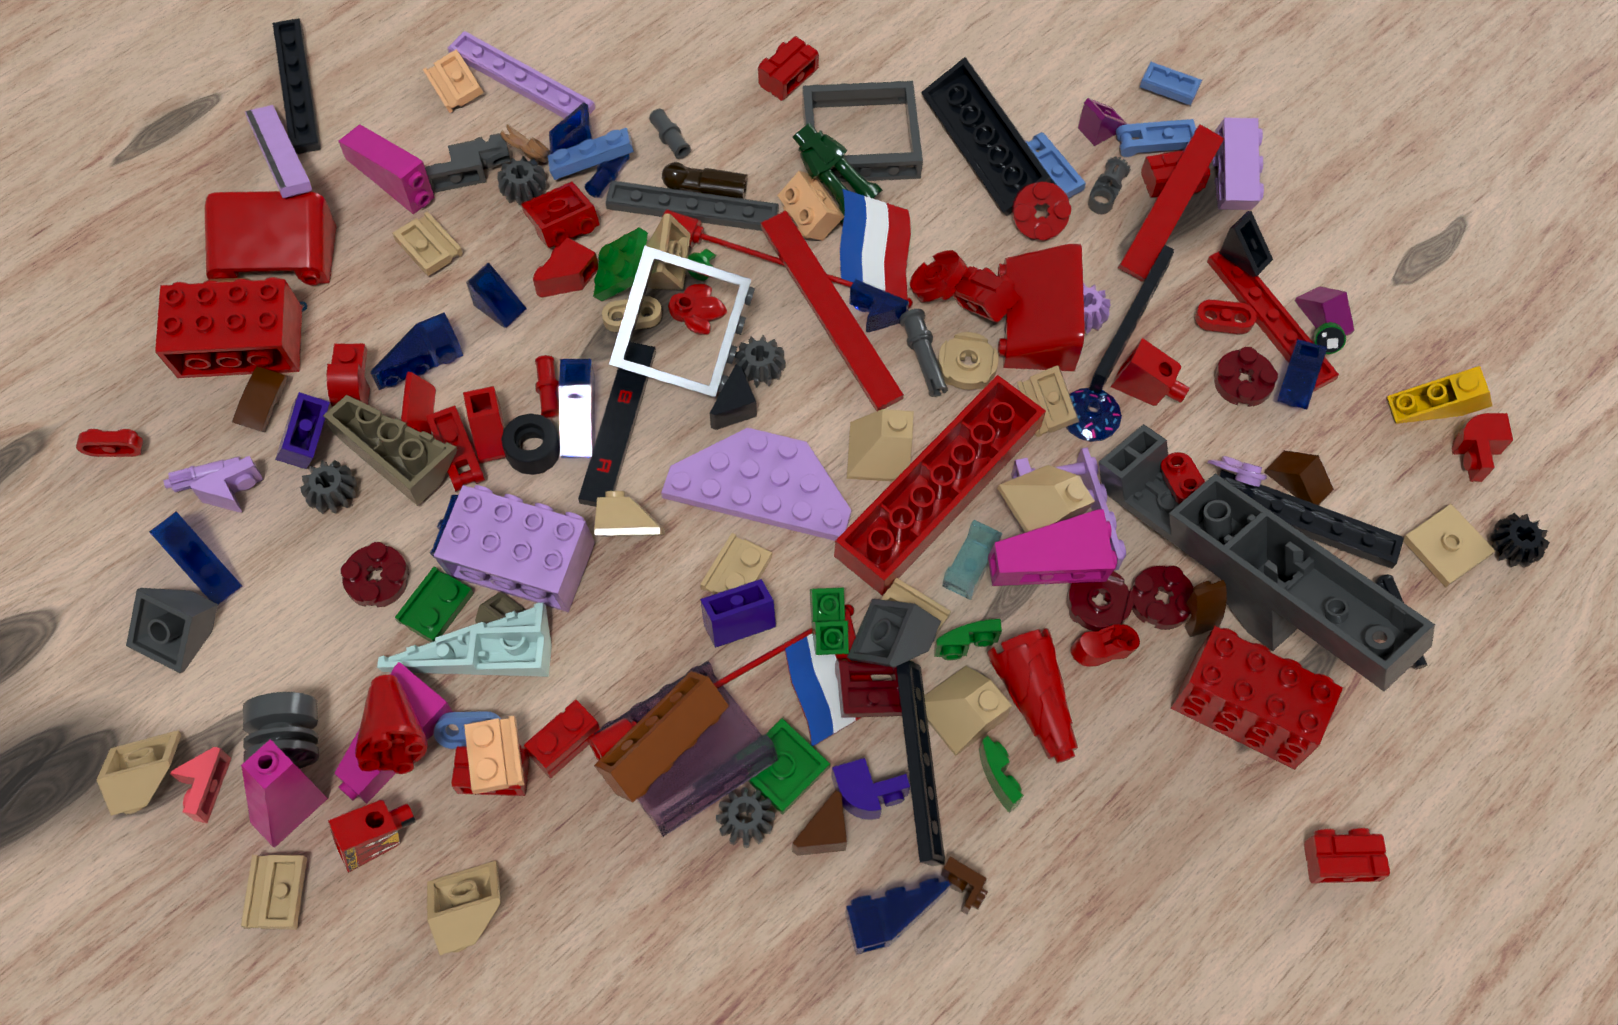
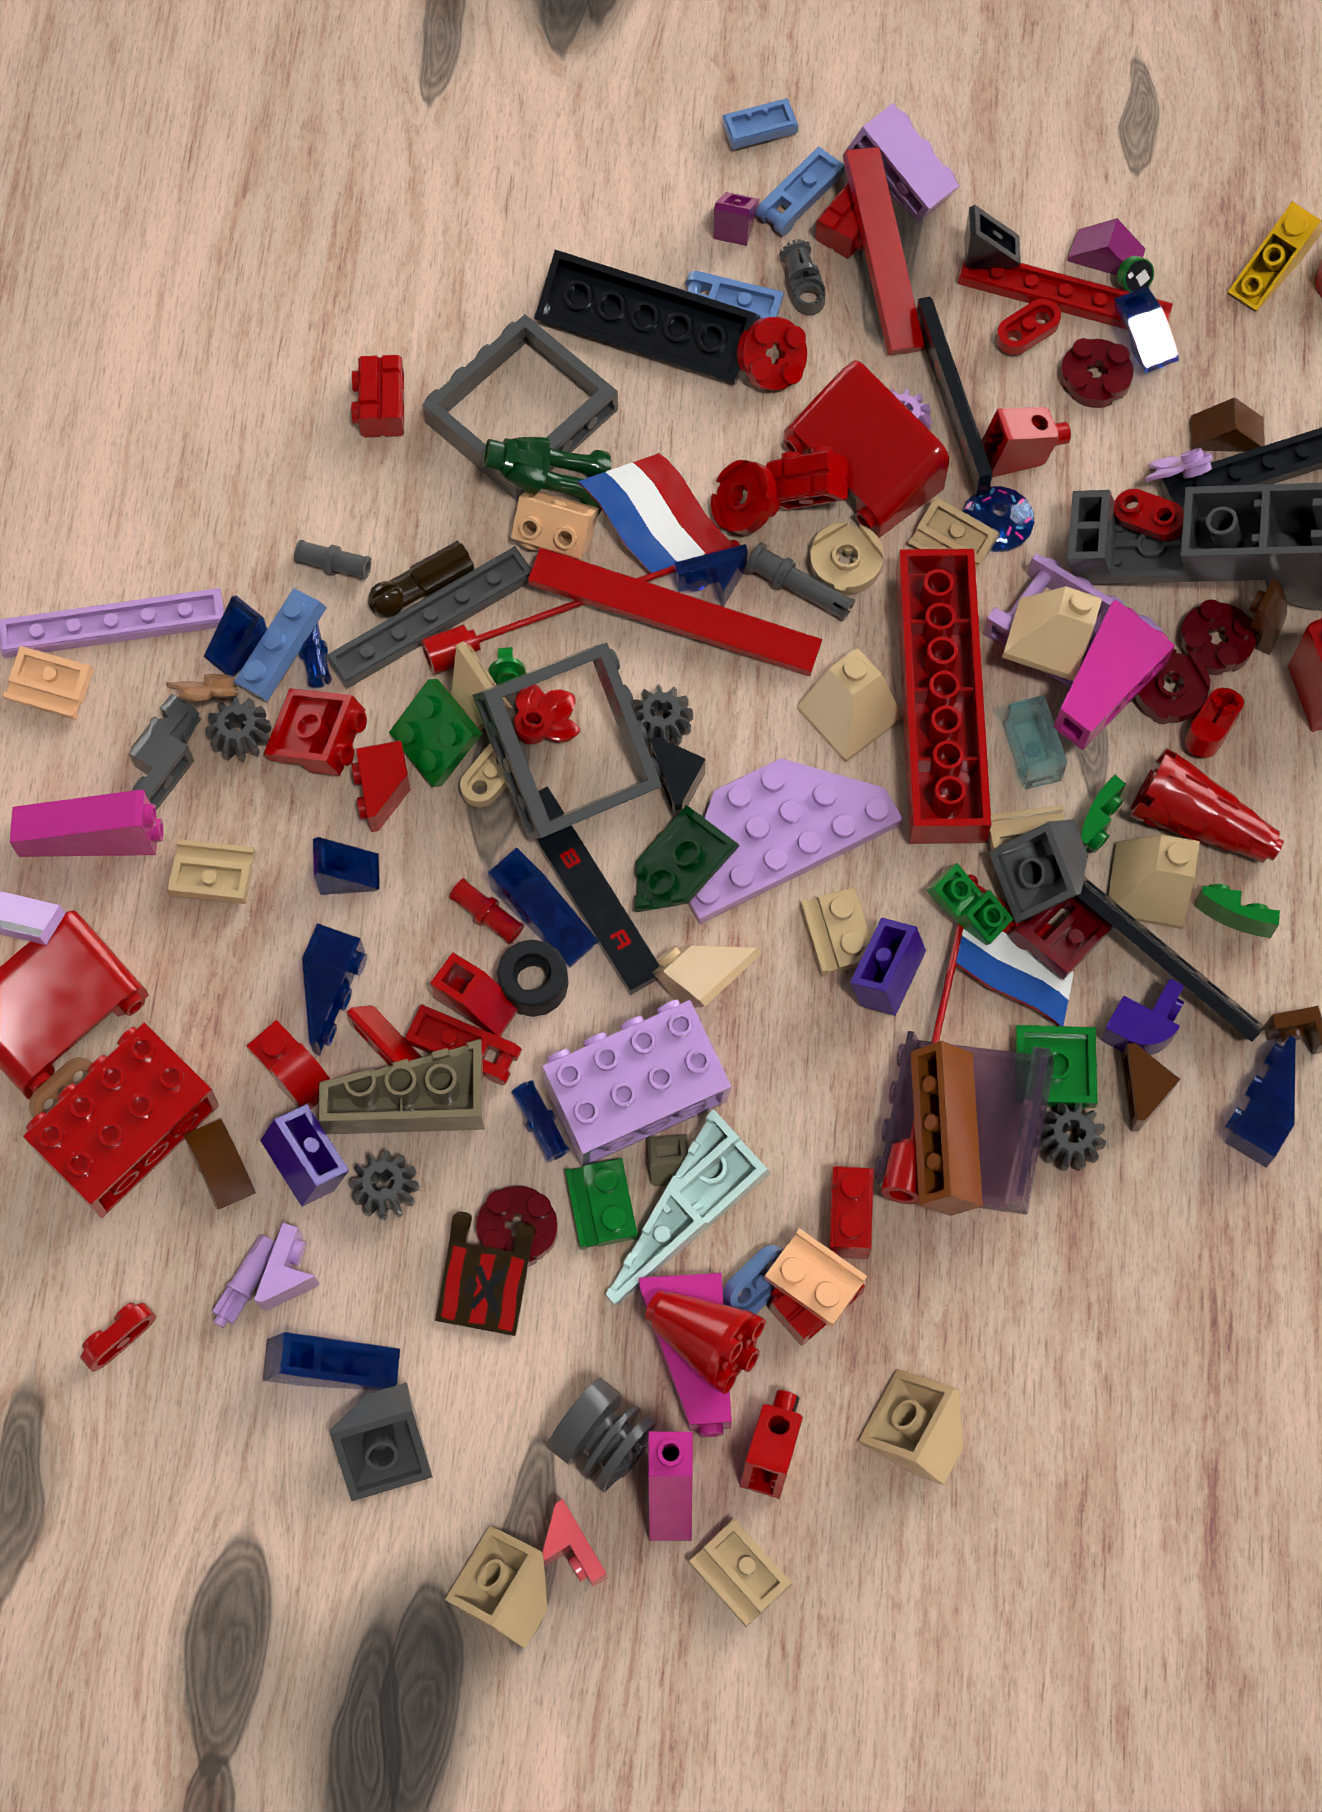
camera: 40 degrees left, 5 degrees up
none -> flag [435,1211,536,1336]
none -> dark green tile [635,805,740,912]

